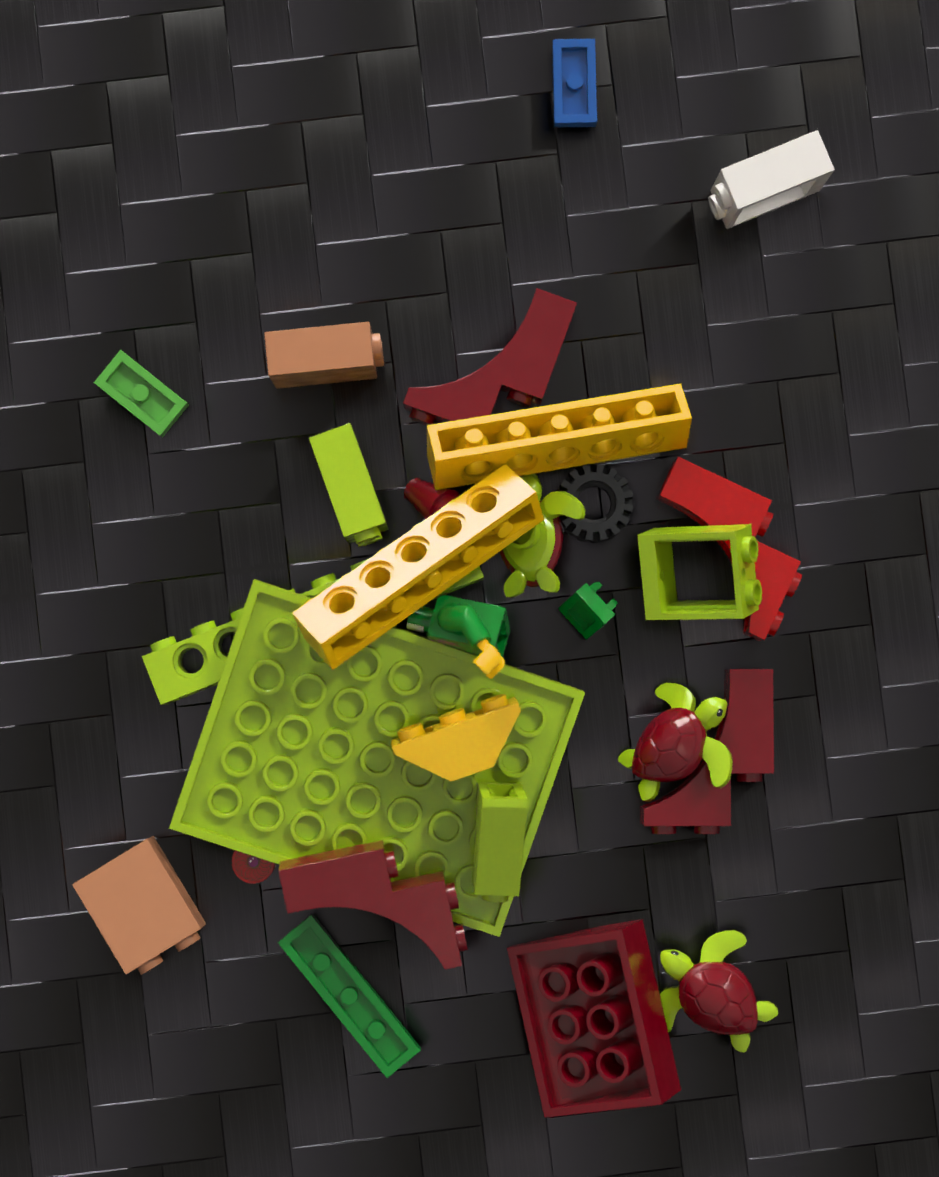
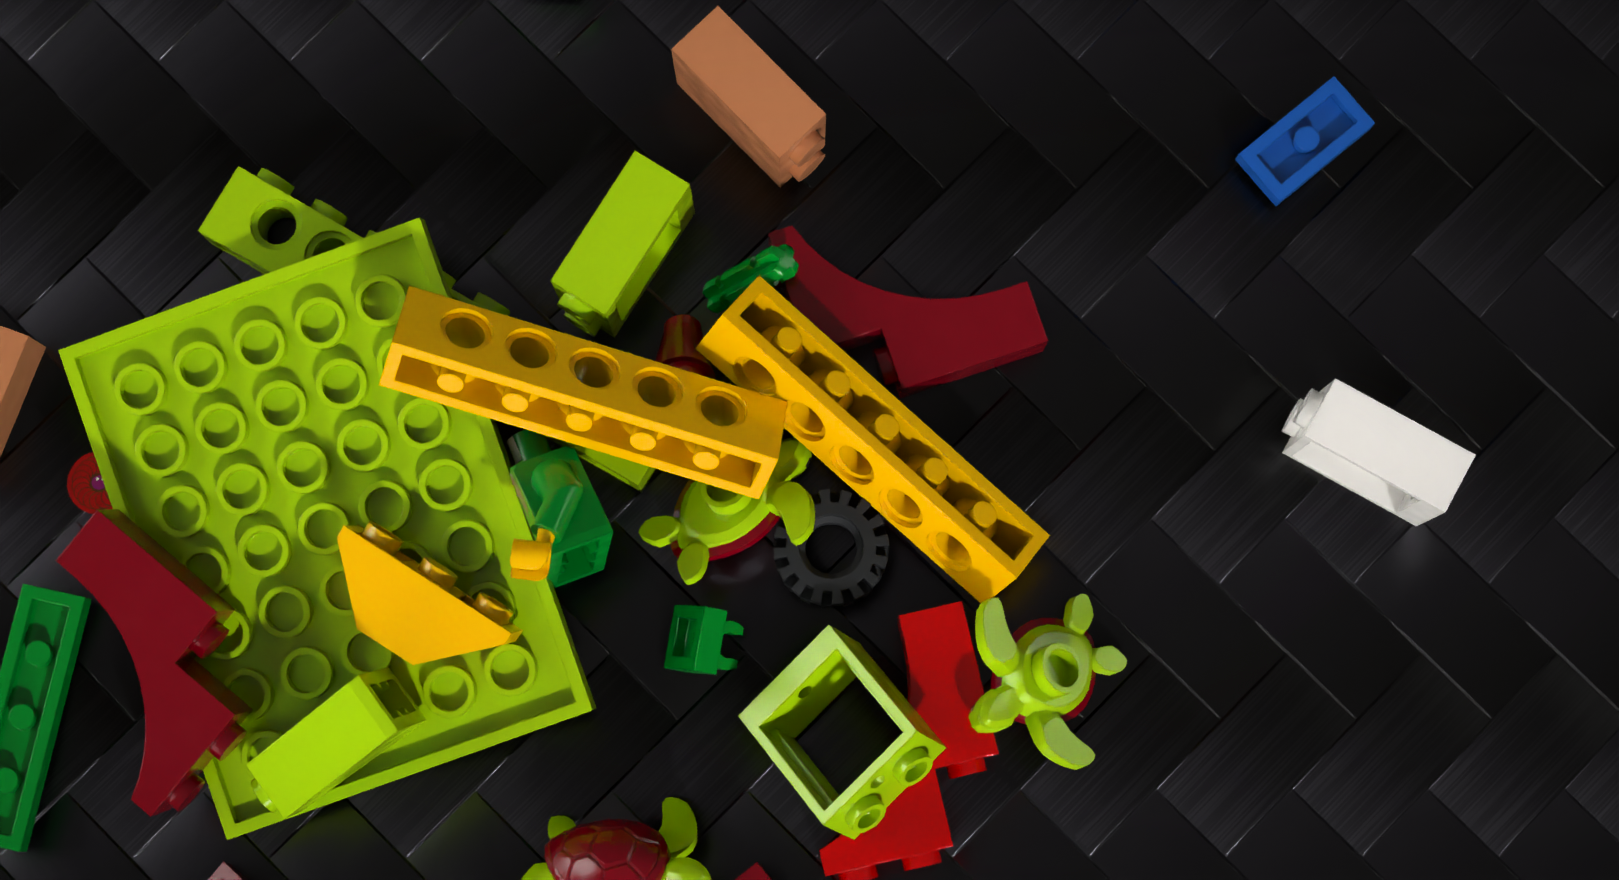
camera: 55 degrees right, 5 degrees down
none -> green axle [702,244,799,313]
none -> lime animal [968,594,1127,770]

